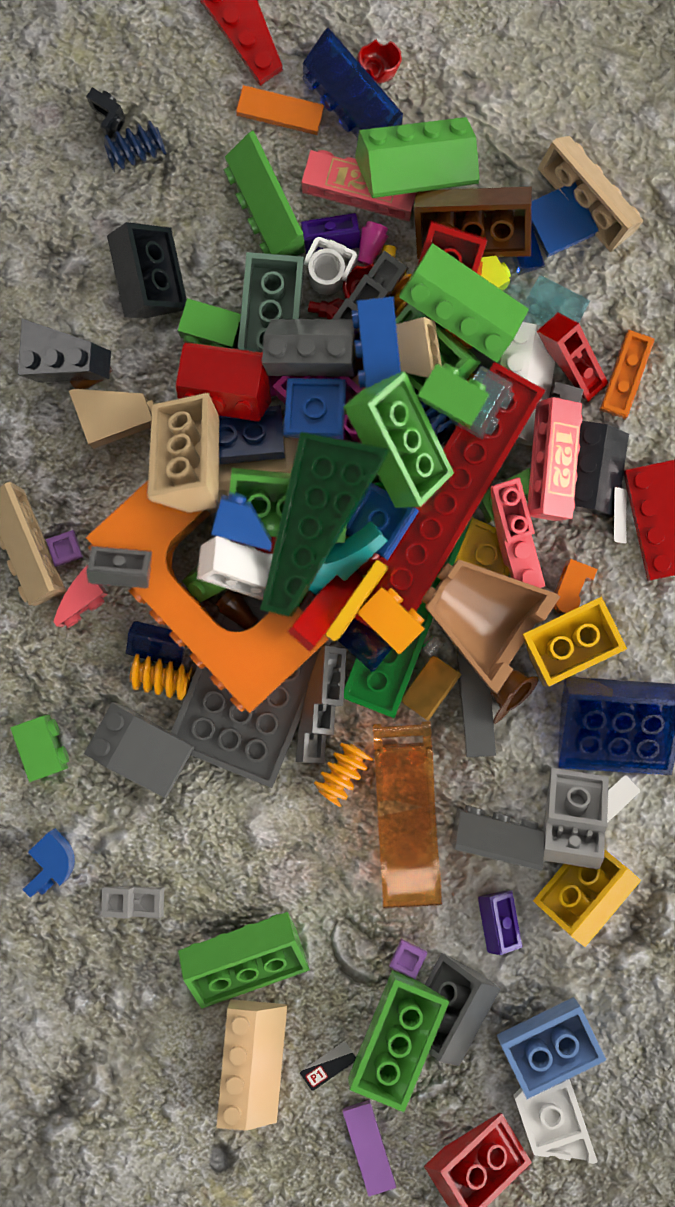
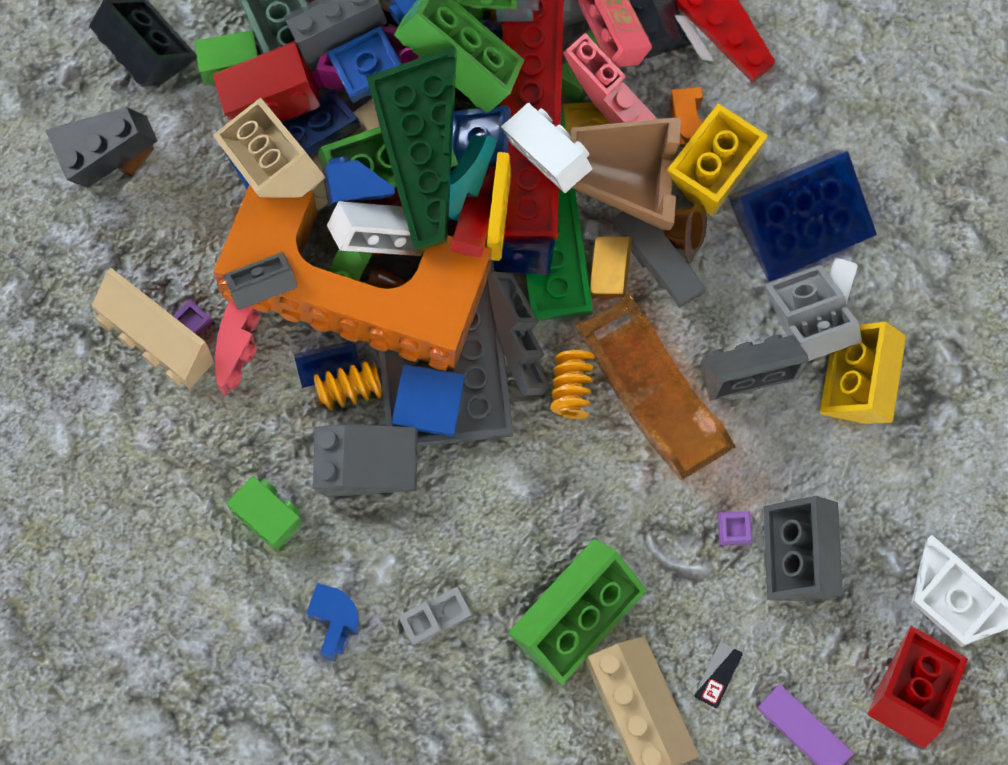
camera: 30 degrees left, 15 degrees down
tan slope [69,389,154,449] -> none
bright green slope [348,970,450,1112] -> none
light orange brick [357,587,425,654] -> none
dark purple slope [478,890,523,955] -> none
medium blue slope [497,997,606,1099] -> none
none -> blue tile [392,364,465,437]
none -> white brick [501,103,593,193]

